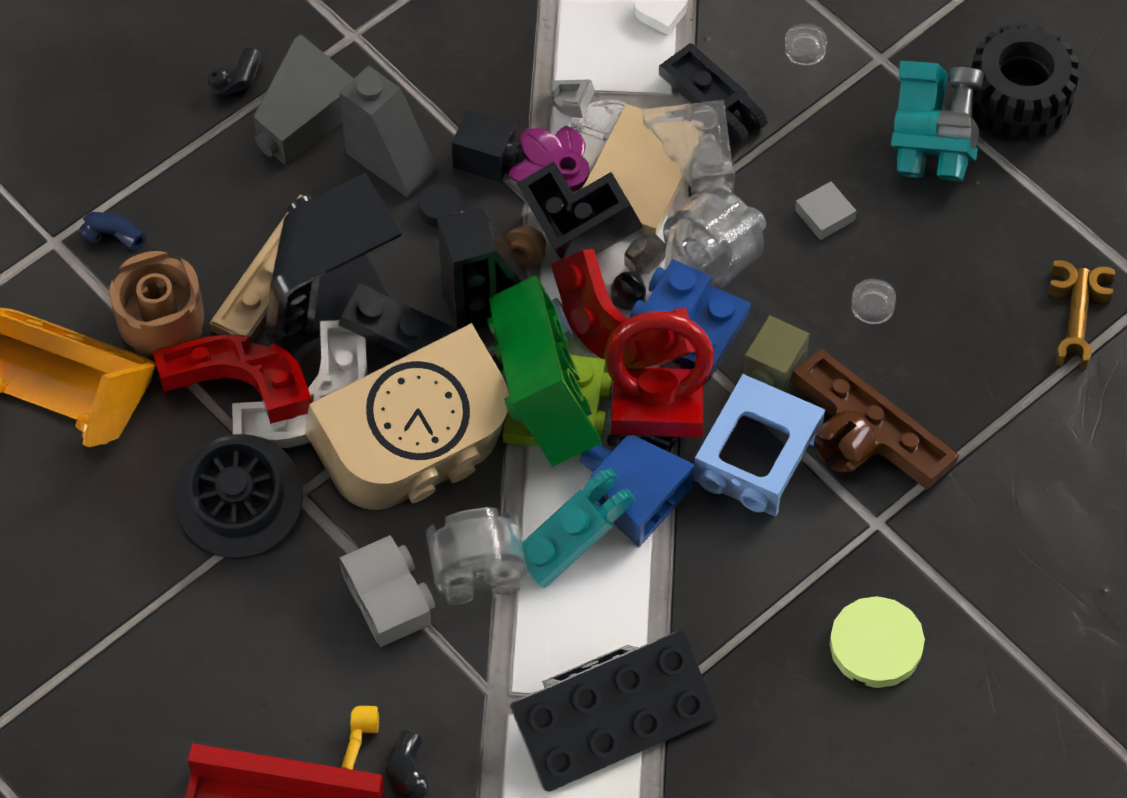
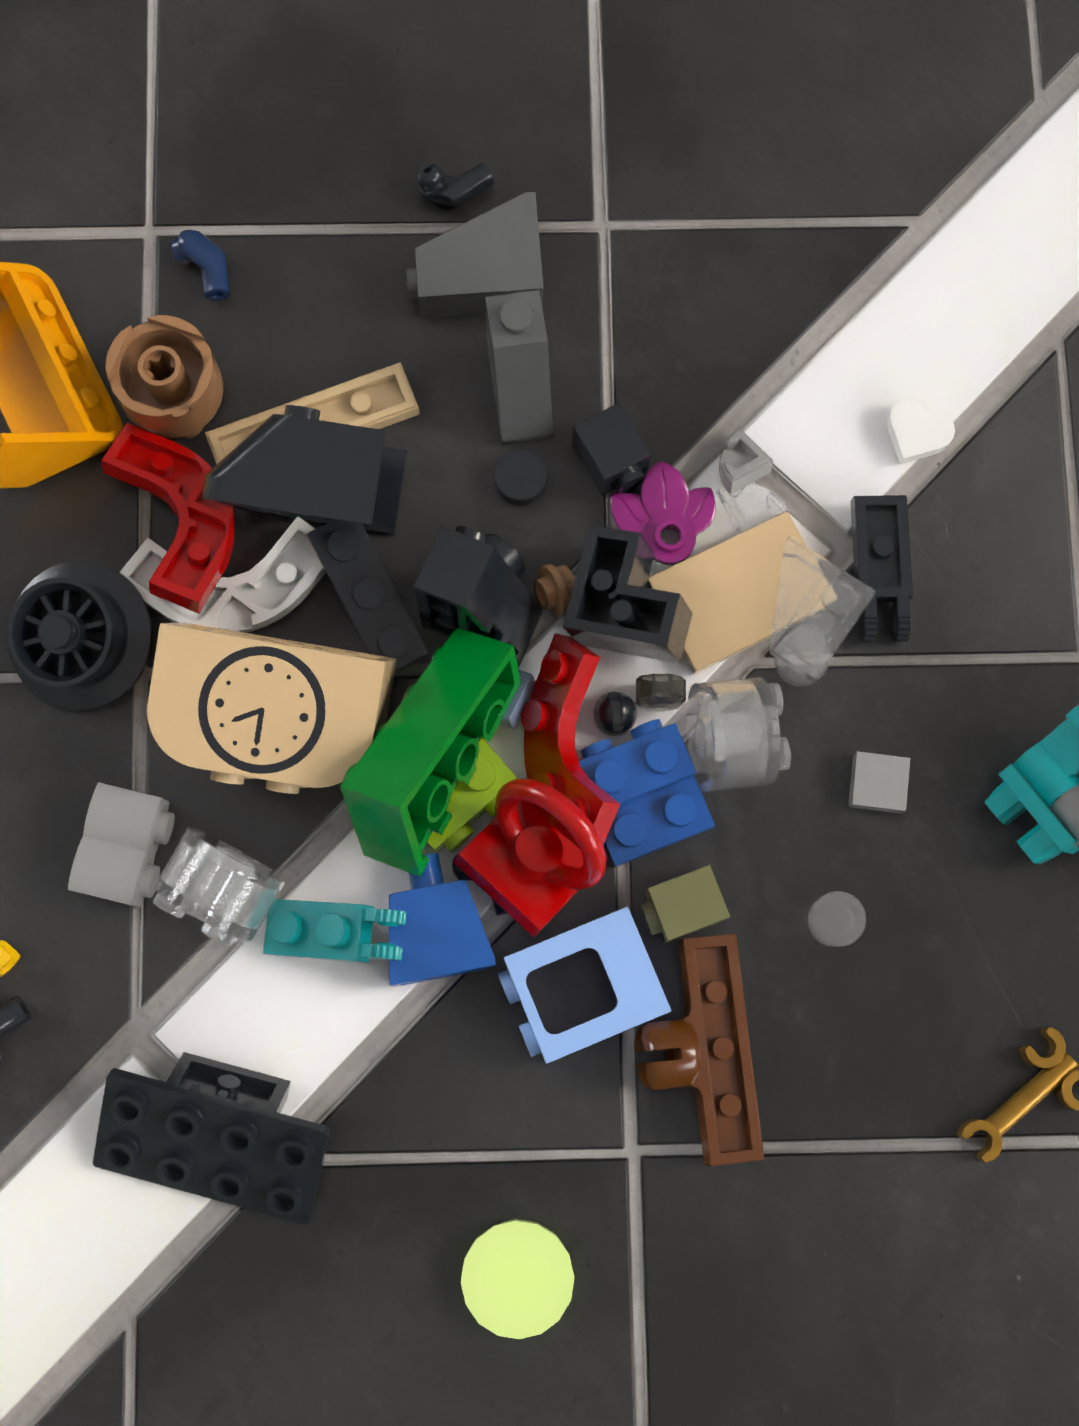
camera: 35 degrees right, 20 degrees up
clear tile [784,23,827,65] -> none

